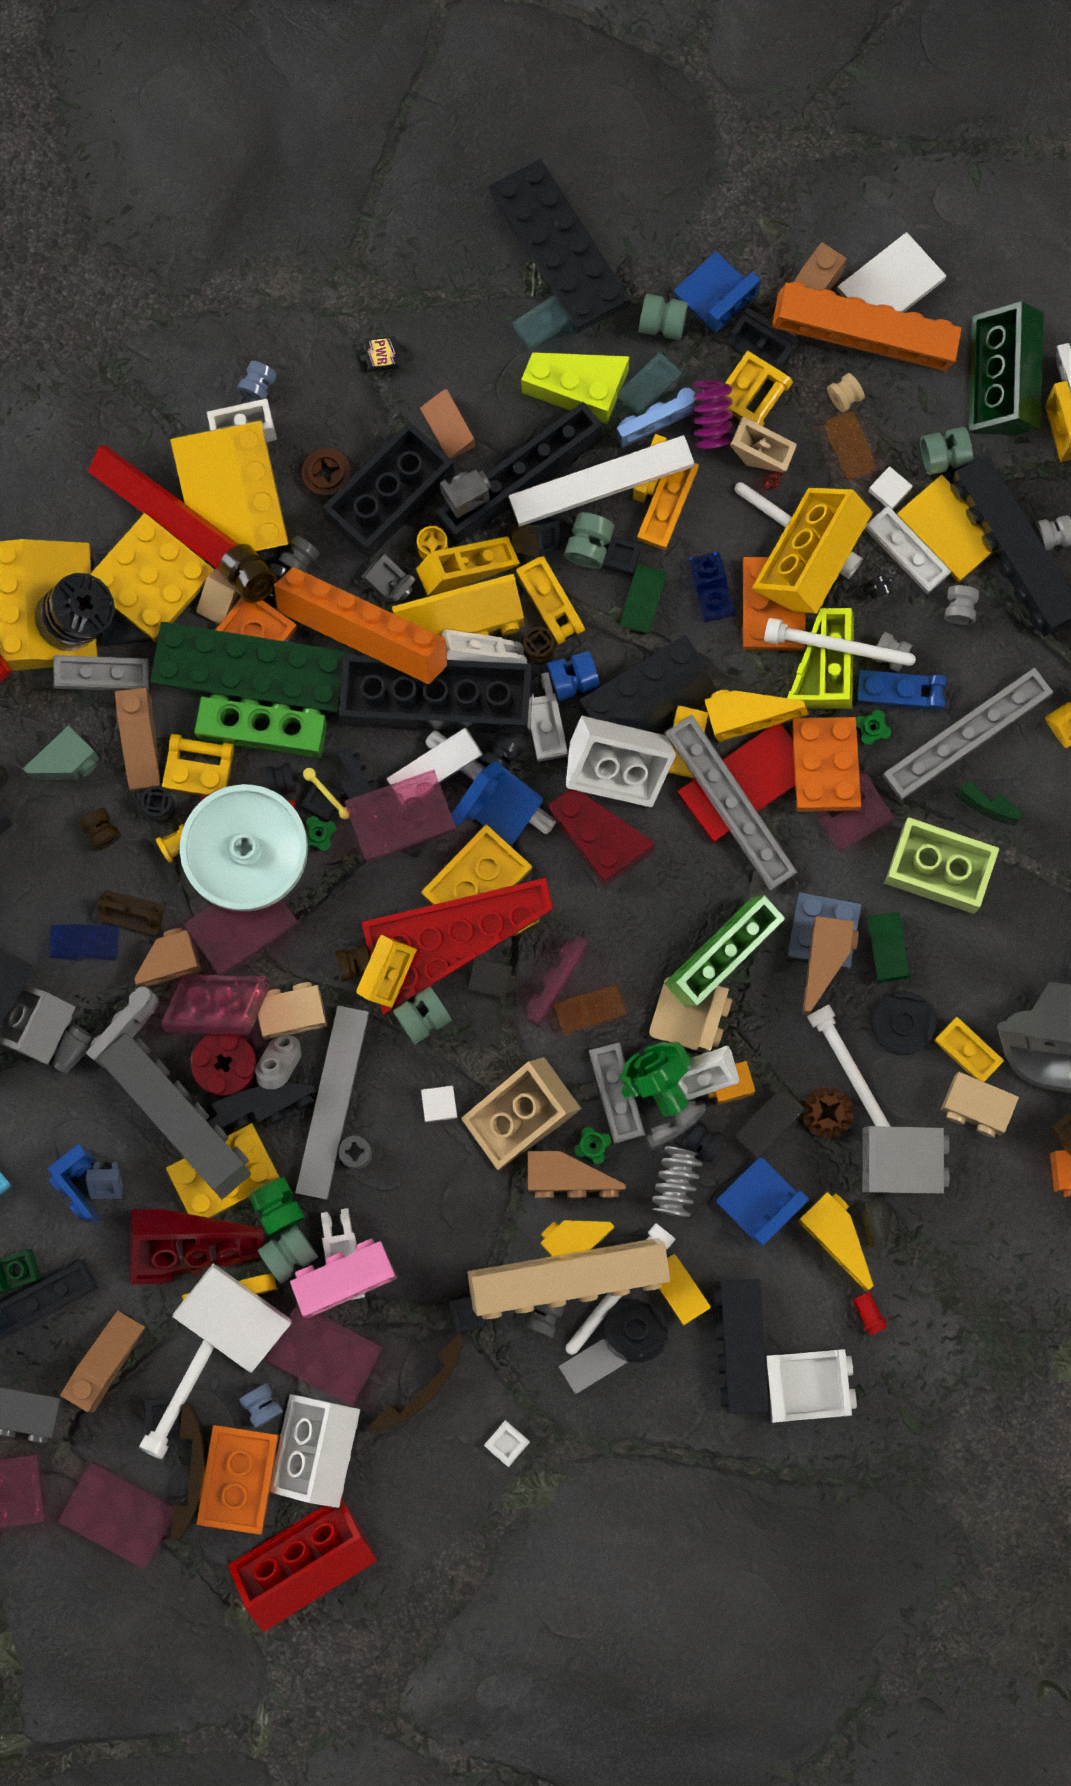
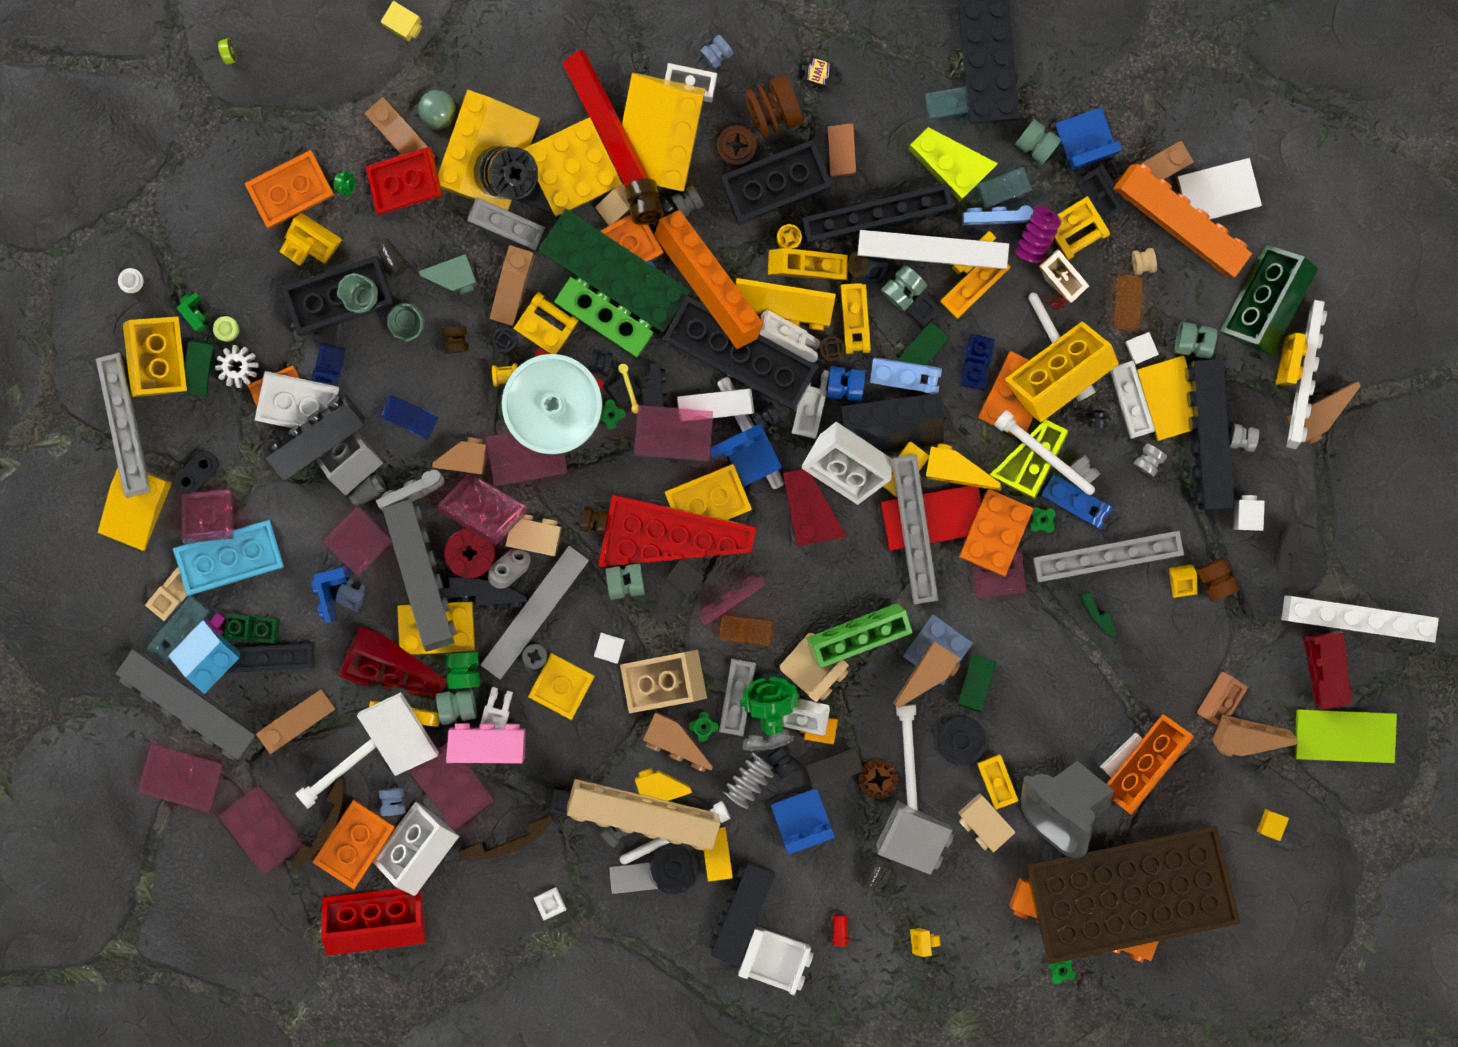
camera: 25 degrees right, 10 degrees up
dark brown hinge [96,890,166,936] -> none
yellow slope [357,935,417,1008] -> none
dark grey bracket [361,554,416,602] -> none
flat silver brick [440,469,491,518] -> none
yellow slope [797,1192,874,1292] -> none
yellowish green brick [884,817,999,914] -> none
none -> clear pink plate [323,506,392,576]
none -> sand green hair [387,303,425,342]
none -> yellow tile [528,653,595,720]
none -> reddish brown wheel [745,74,804,139]
none -> light blue plate [870,357,942,394]
none -> yellow tile [910,928,940,957]

